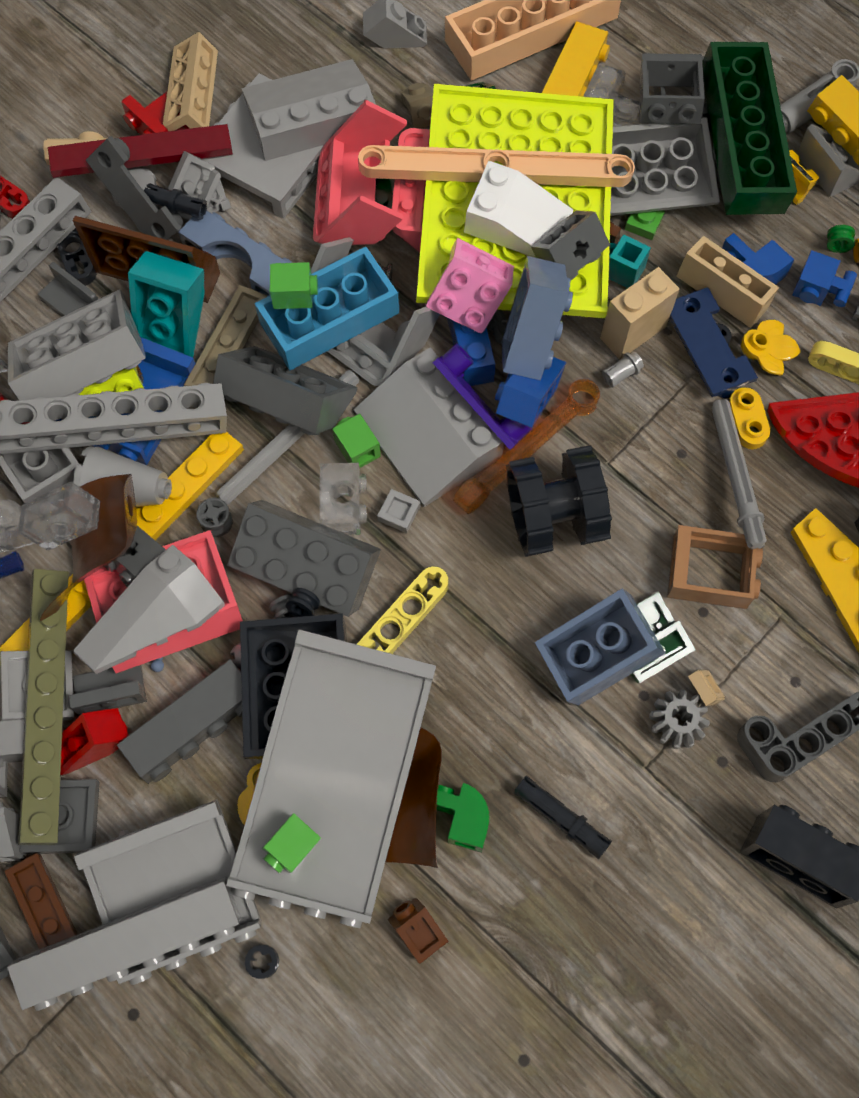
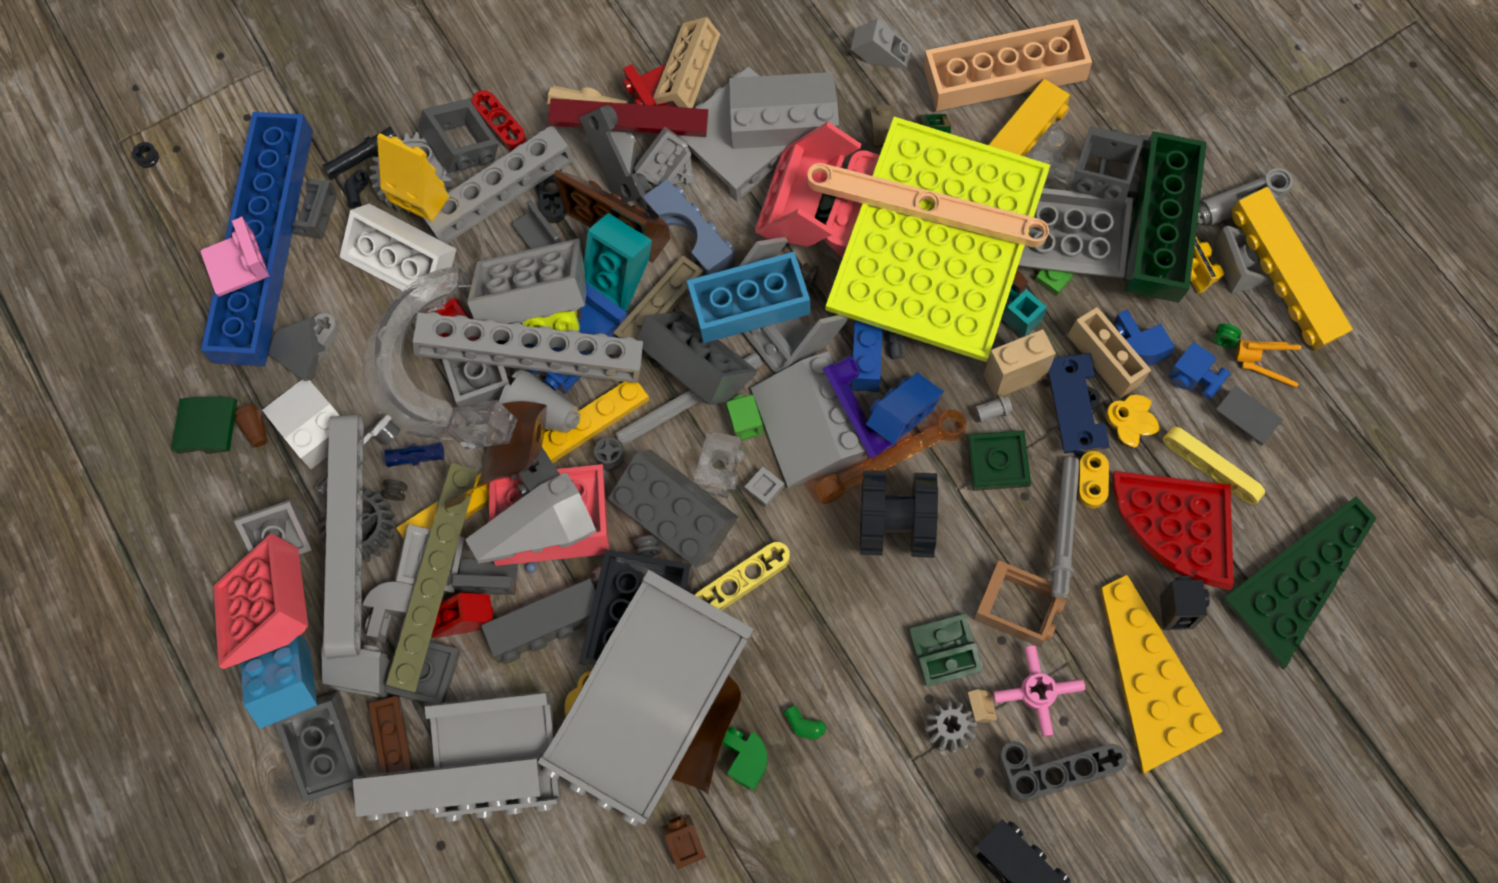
camera: 20 degrees right, 0 degrees up
black pin [144,183,207,219] -> none
black bush [245,945,280,979] -> none
bright green brick [262,813,321,874] -> none
bright green brick [270,262,318,309] -> none
black bush [285,588,320,617] -> none
bright pink bracket [426,238,514,333] -> none
white slope [464,161,574,258] -> none
sand blue brick [501,256,573,380] -> none
black pin [513,775,612,860] -> none
dark grey brick [531,210,610,280] -> none
sand blue brick [535,588,666,705] -> none
none -> green arm [783,705,826,740]
none -> dark green plate [967,430,1031,491]
none -> bright pink bar [993,646,1085,737]

